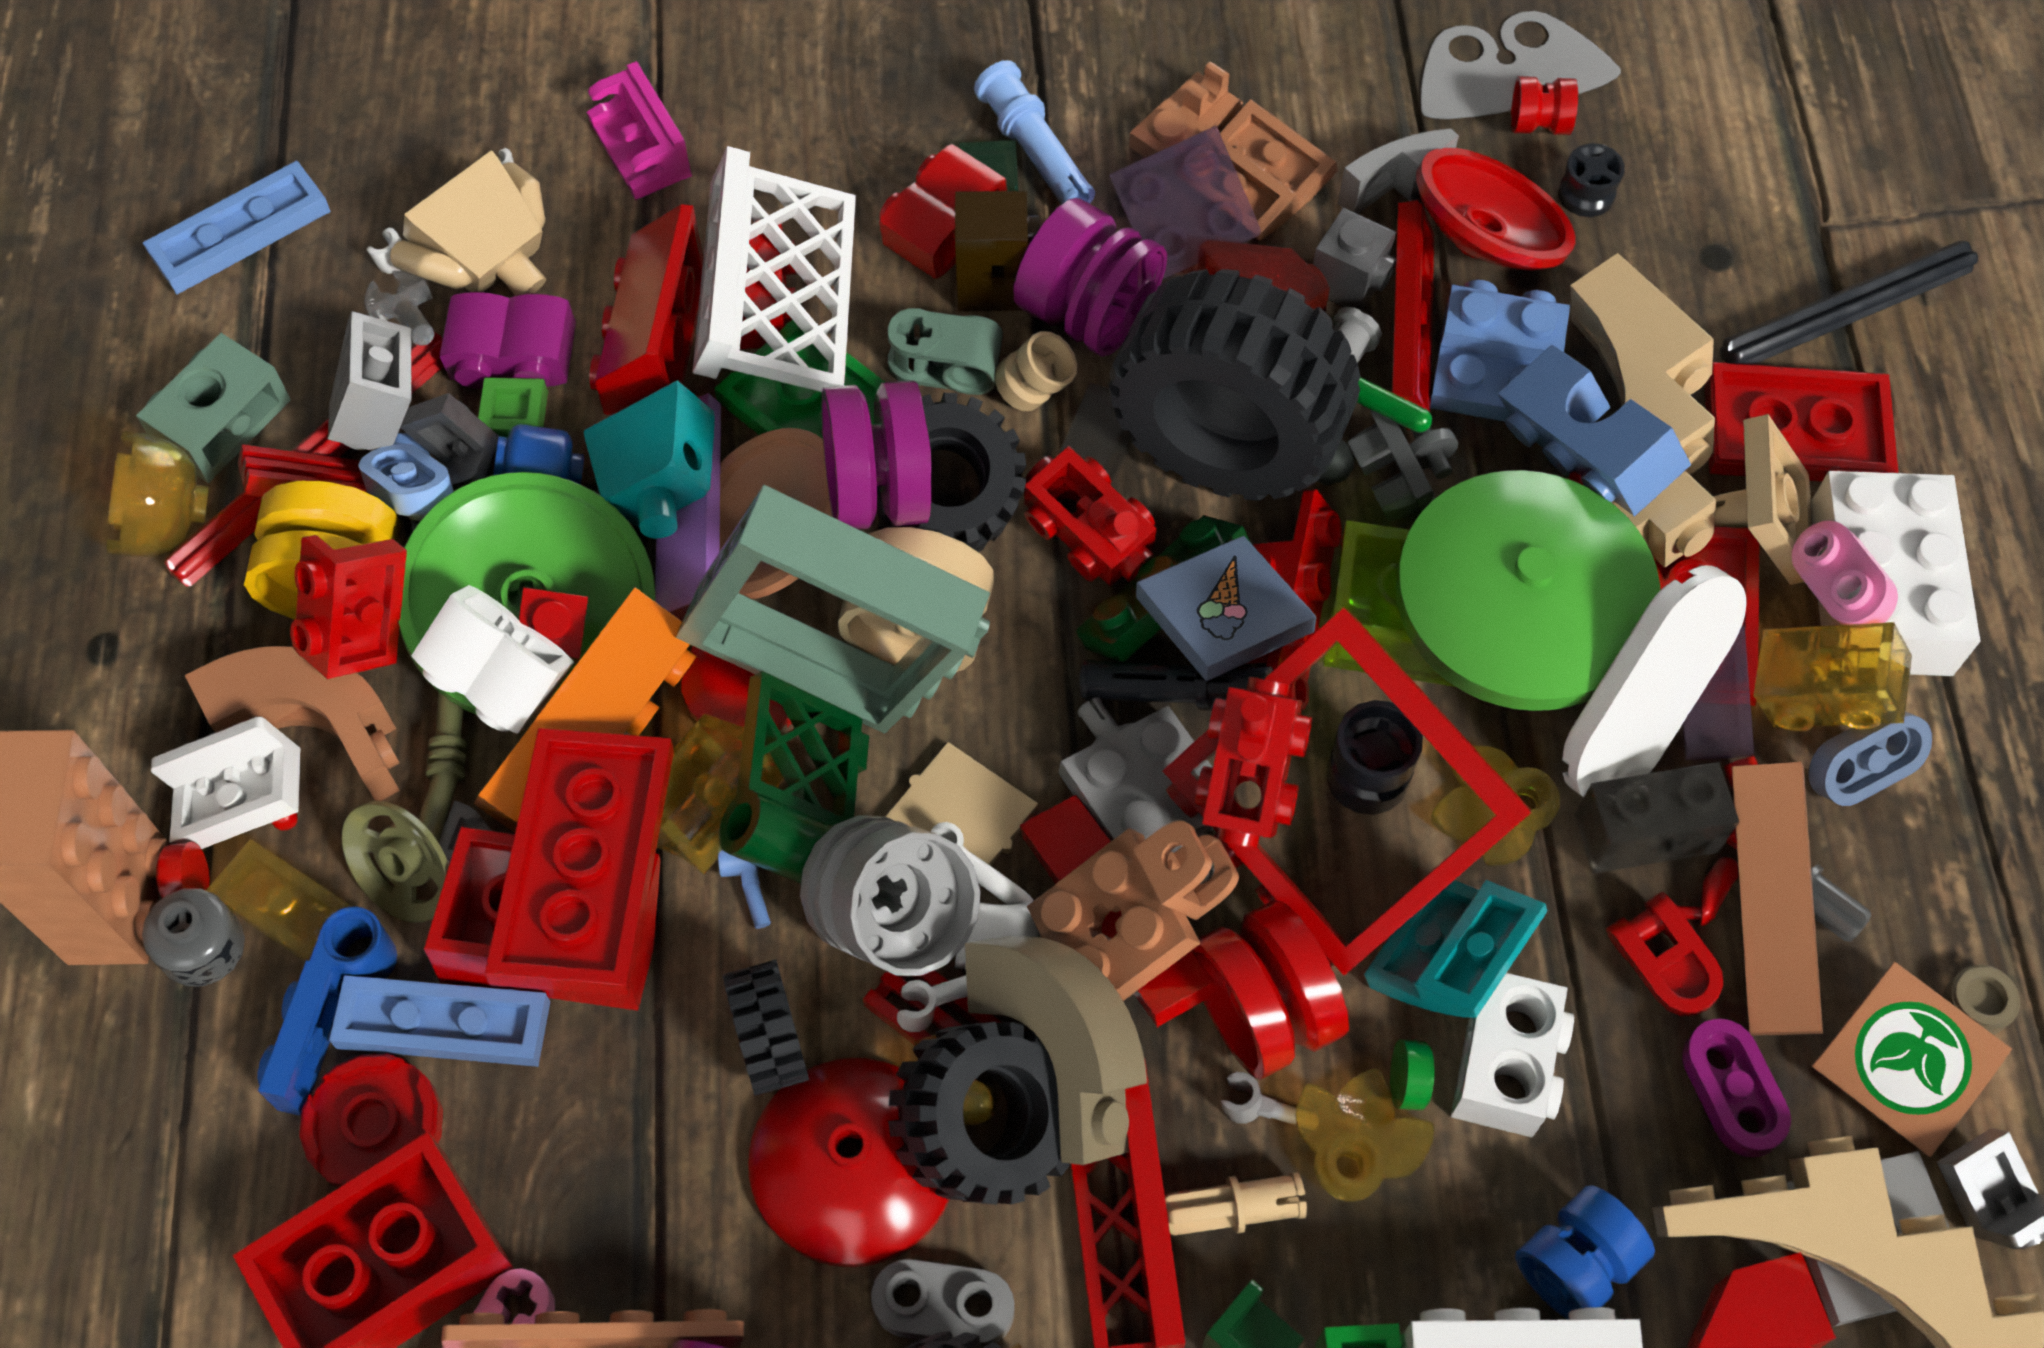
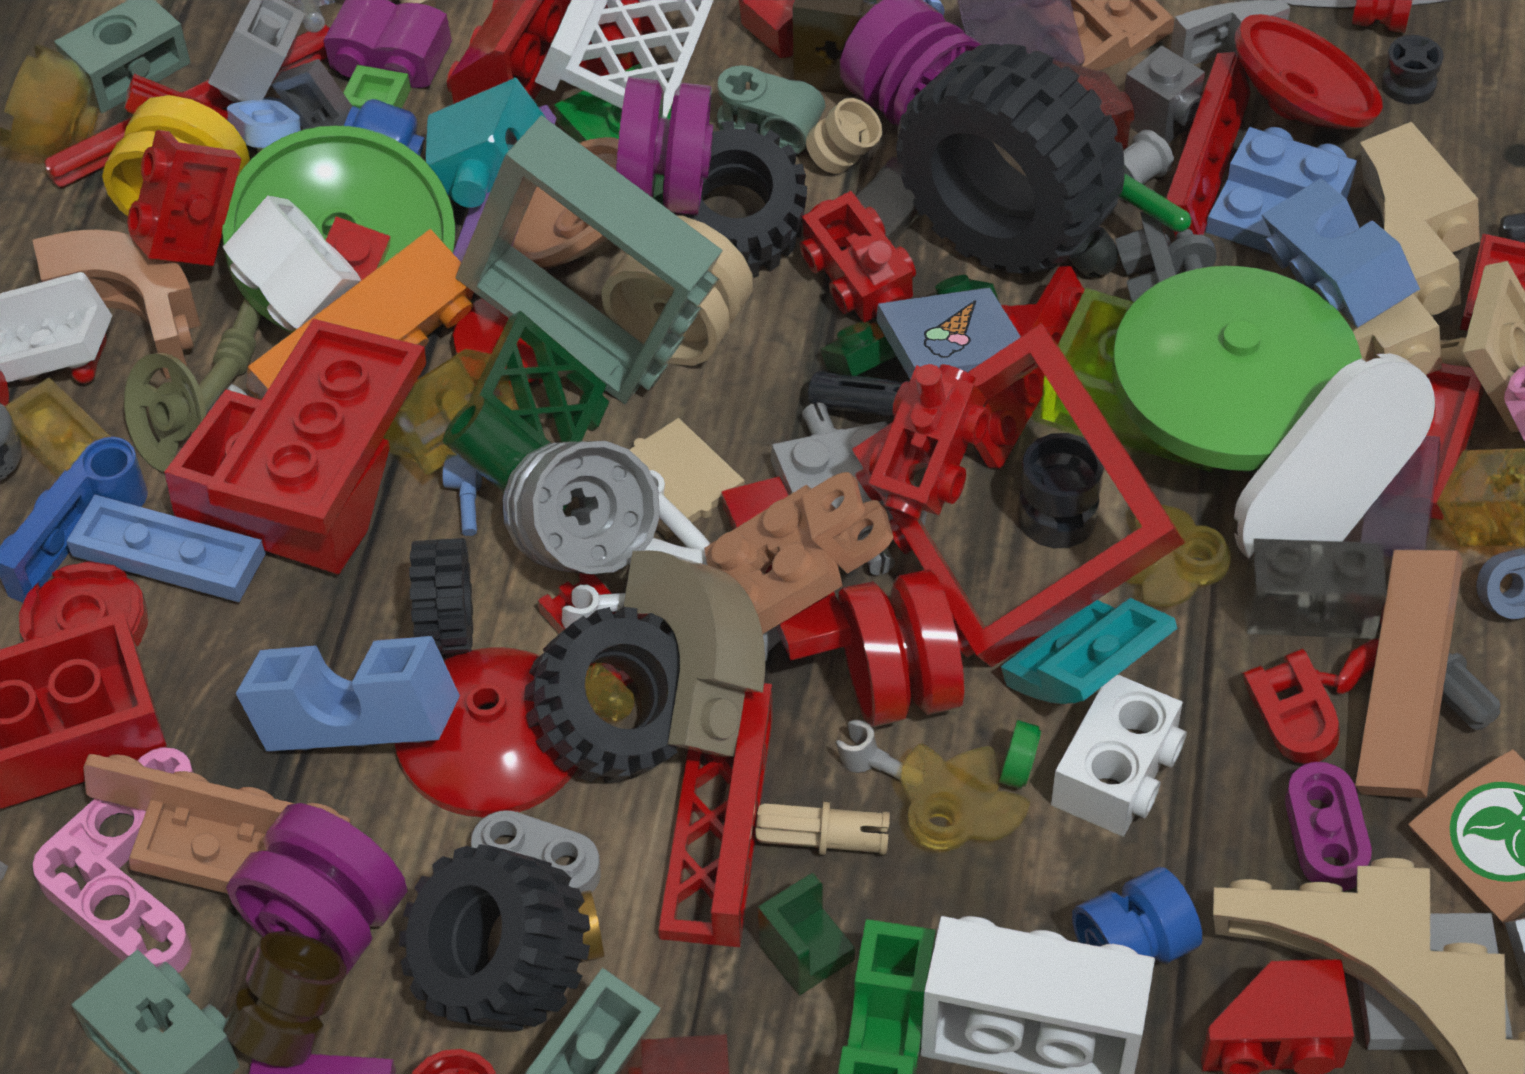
camera: 15 degrees right, 10 degrees down
none -> medium blue arch [236,636,460,751]

